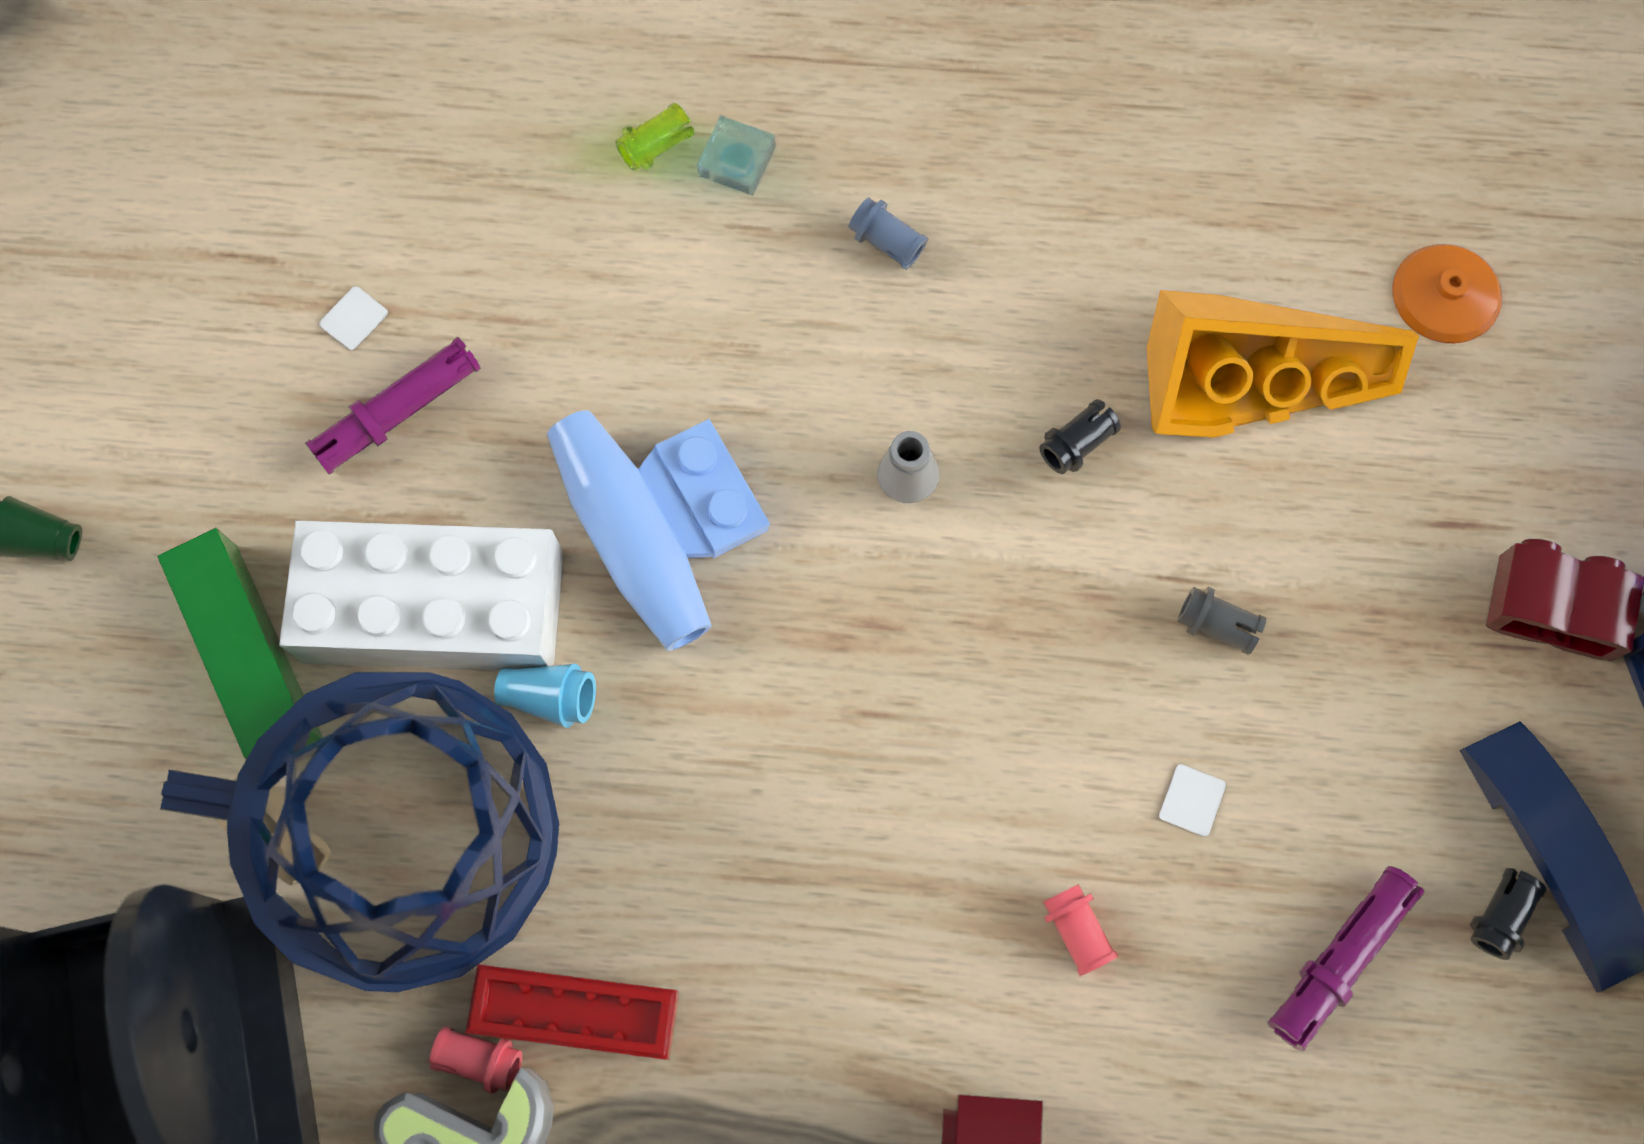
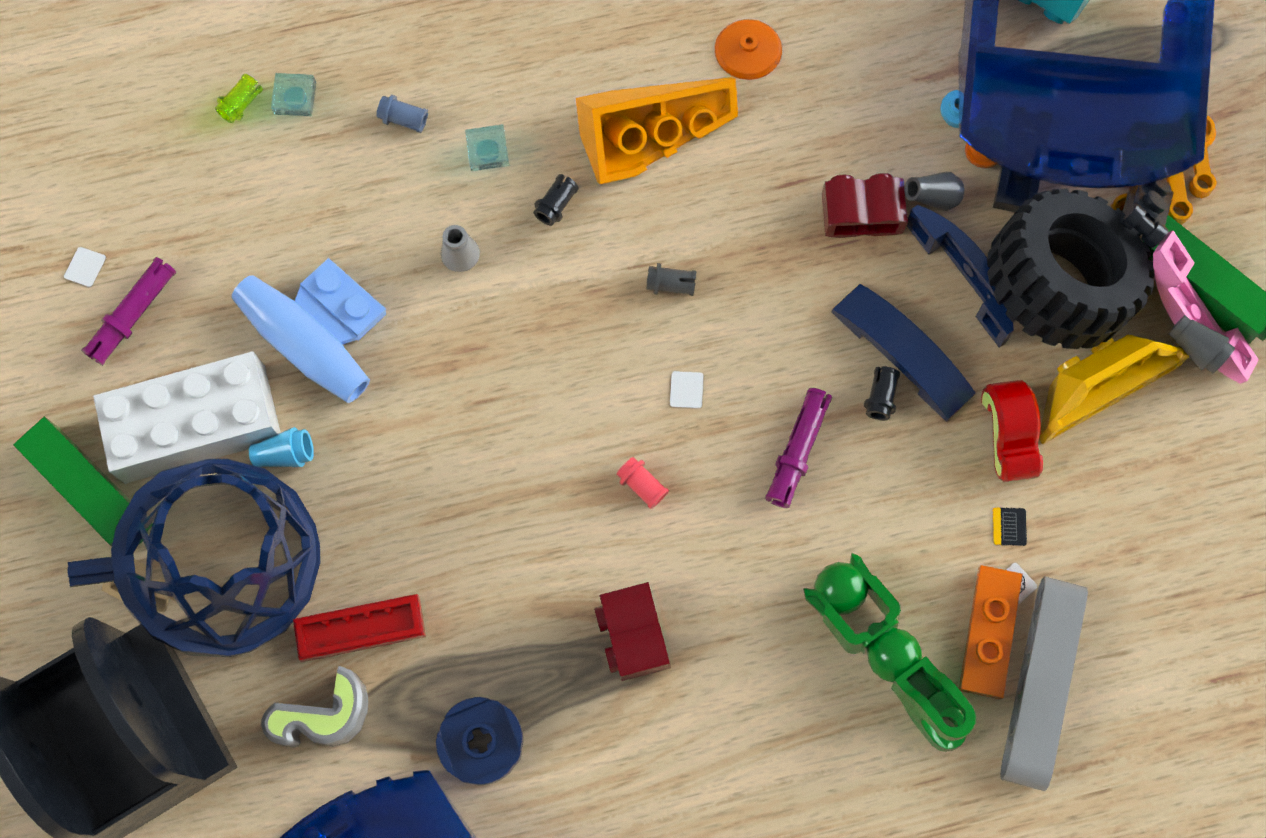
camera: 20 degrees left, 0 degrees up
coral pin [429,1026,523,1094] -> none
none -> clear light blue plate [465,124,510,171]

